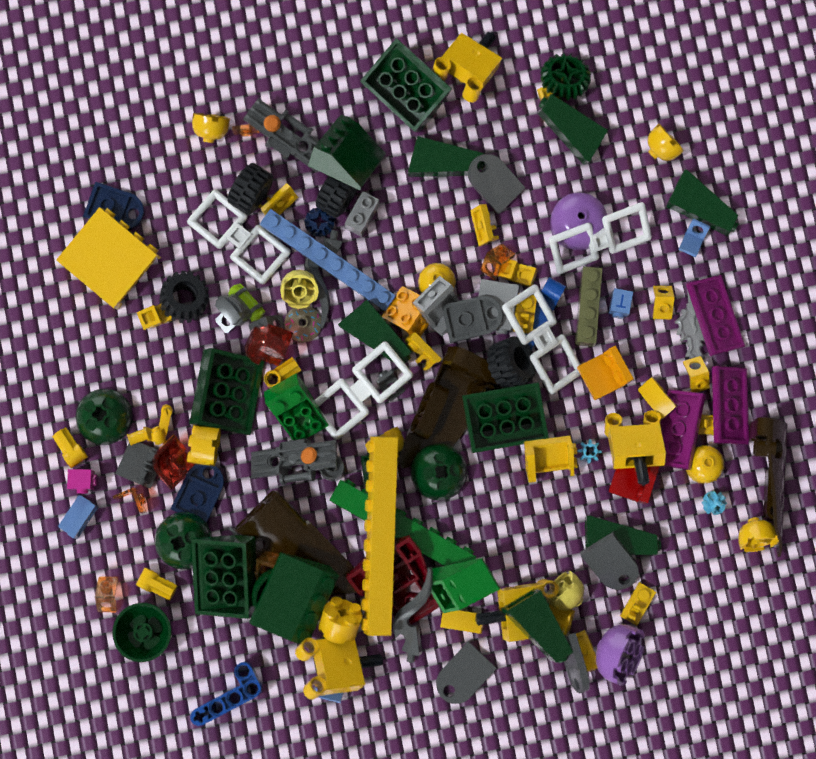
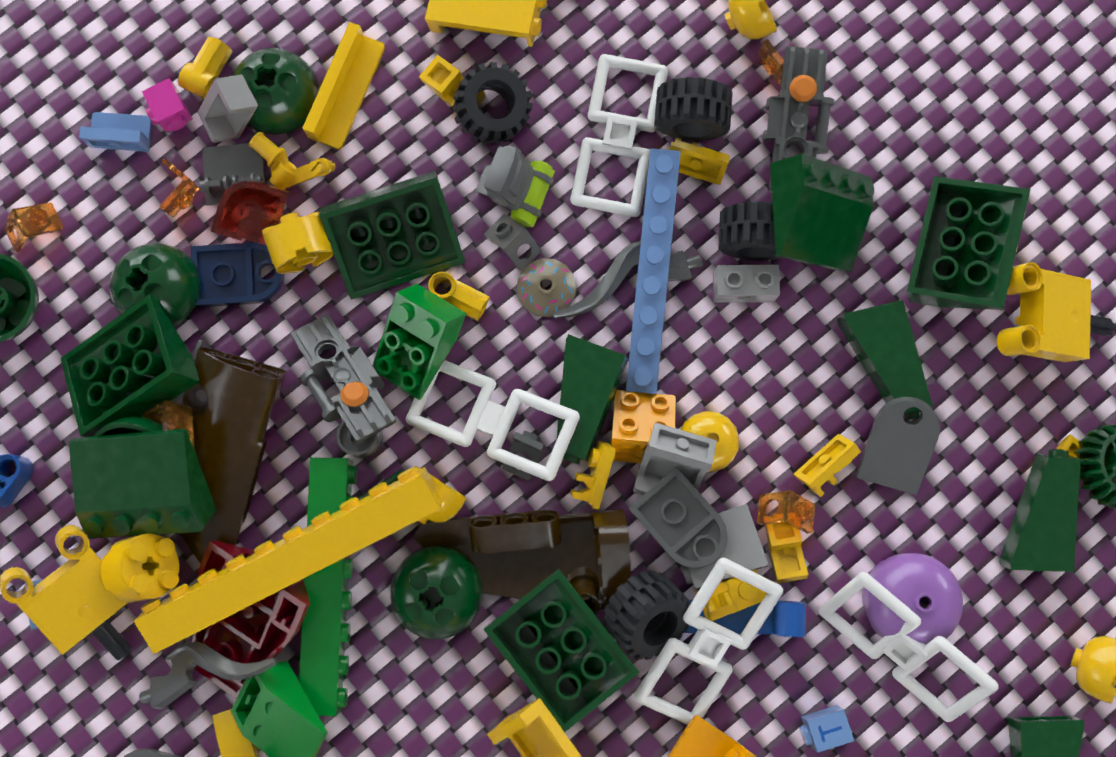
camera: 60 degrees right, 0 degrees up
yellow piece [135,567,178,601] -> none
clear red brick [245,324,293,366] -> none
light yellow cylinder [280,269,319,309] -> none
dark blue gear [304,208,335,237] -> none
olive brick [575,266,602,347] -> none
none -> light grey panel [197,75,258,143]
none -> yellow panel [302,22,386,150]

